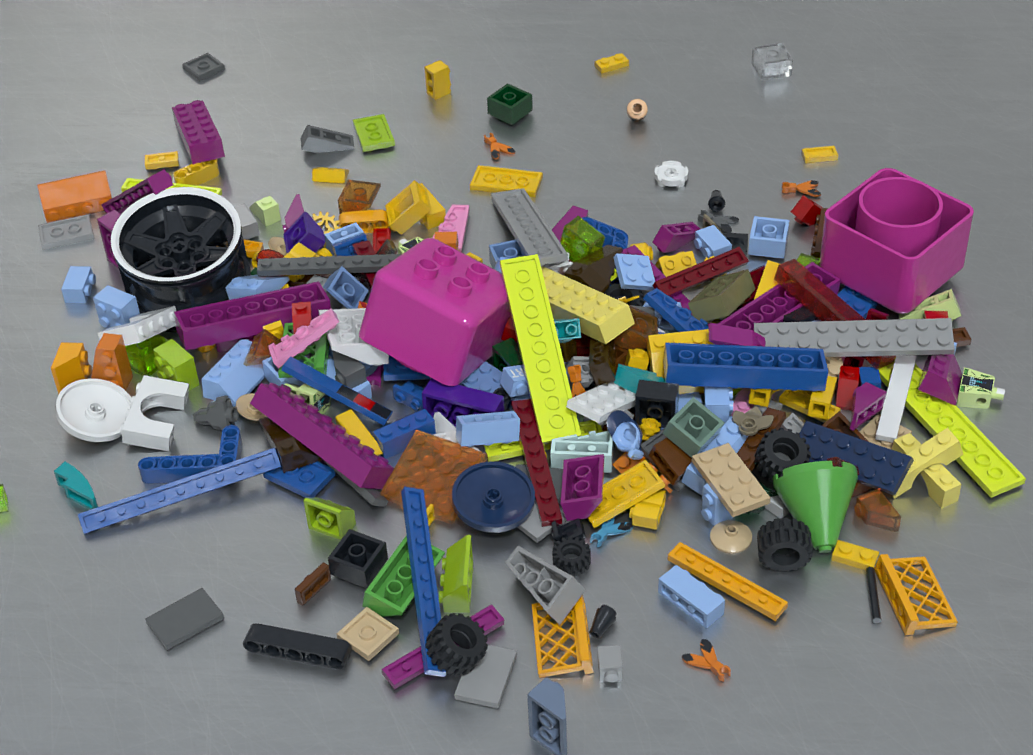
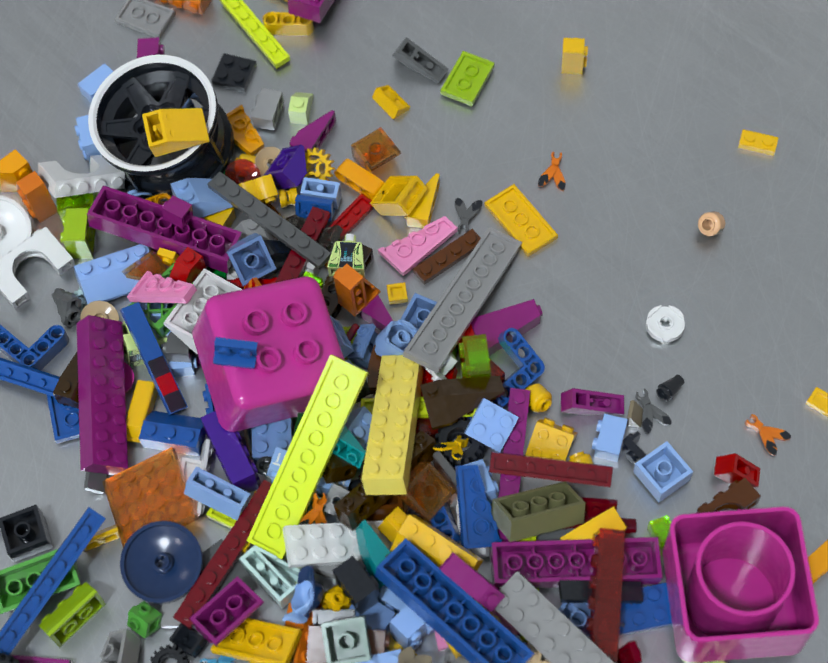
camera: 45 degrees right, 20 degrees up
magenta brick [102,169,173,214] -> none
lime slope [303,497,356,540] -> none
dark green brick [487,83,533,125] -> none
none -> bright green brick [127,601,162,639]
none -> yellow slope [142,108,210,157]
none -> magenta brick [162,195,193,229]
none -> blue bracket [213,337,258,369]
none -> reddish brown plate [413,229,481,285]
none -> dark grey piece [455,198,482,234]

